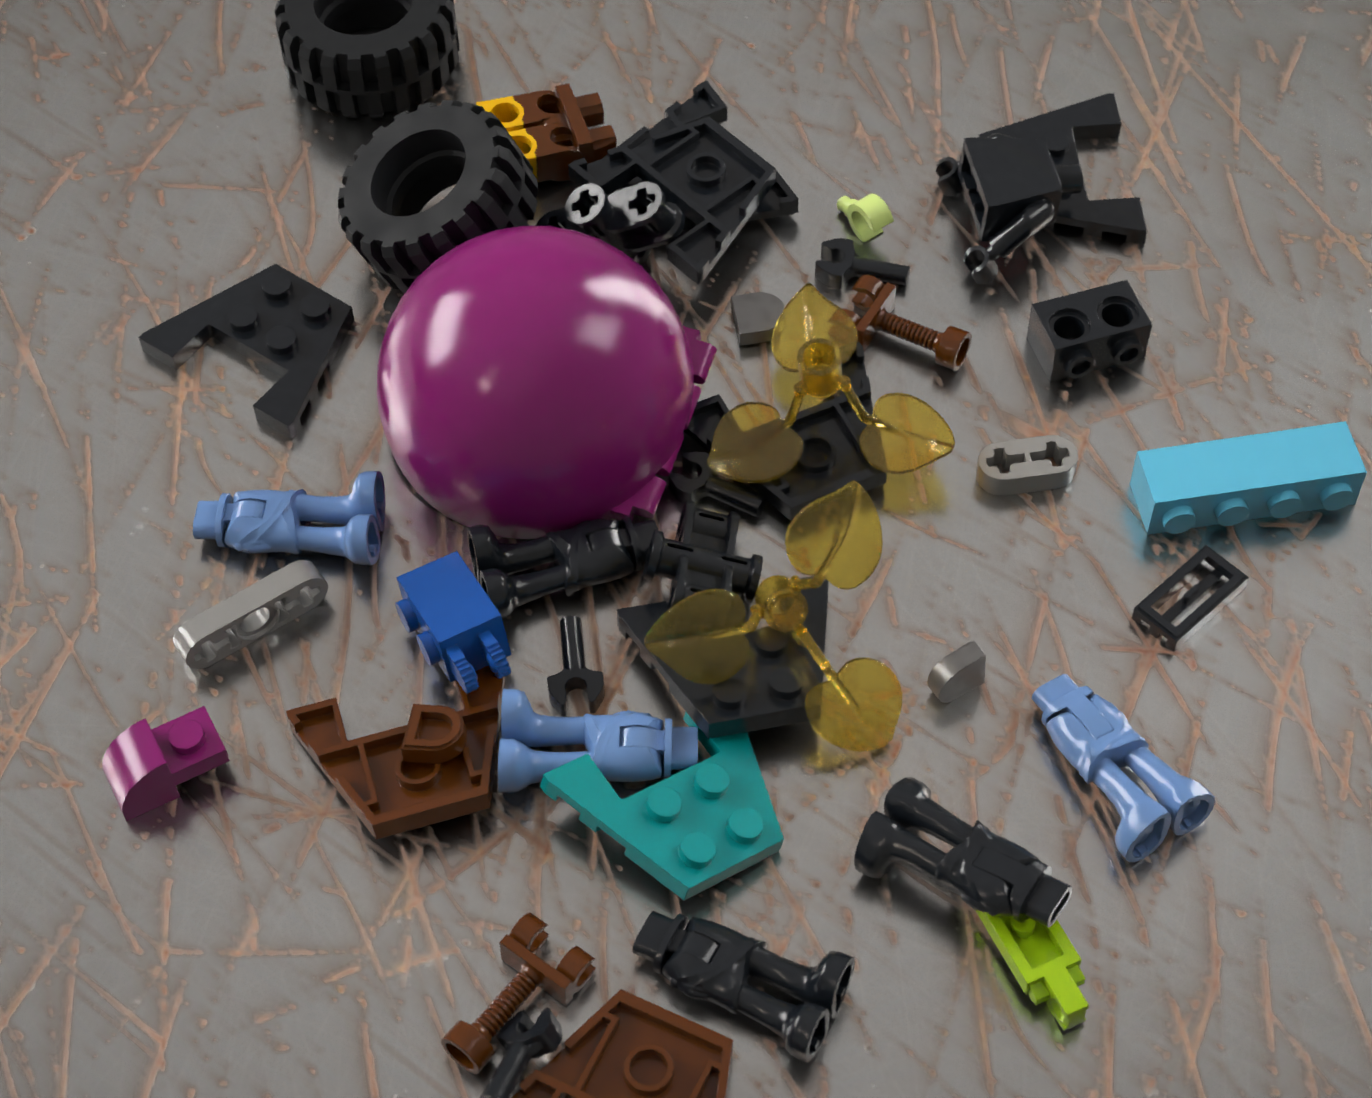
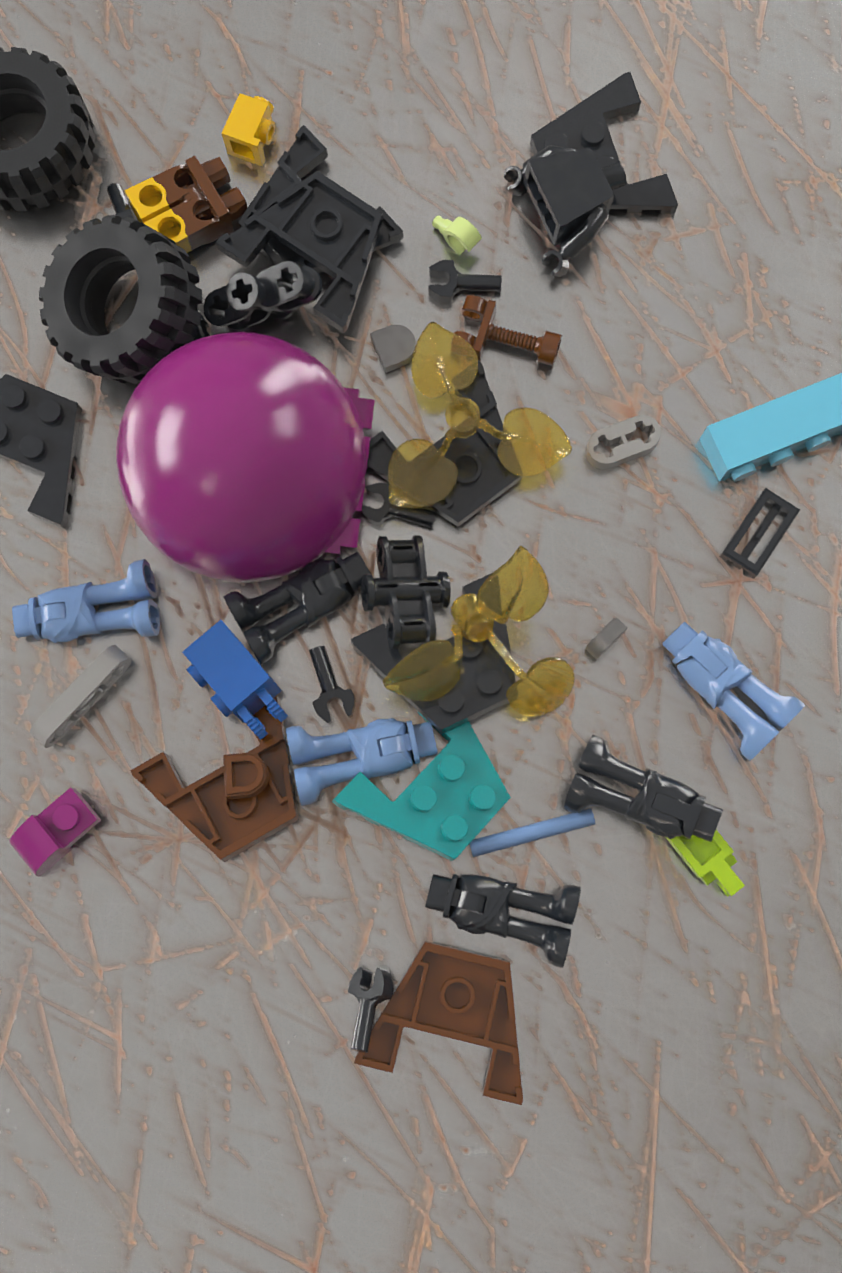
camera: 10 degrees left, 25 degrees up
reddish brown bar [441,912,596,1074] -> none
black brick [1027,280,1152,383] -> none
none -> yellow brick [221,93,275,167]
none -> medium blue bar [469,808,596,857]

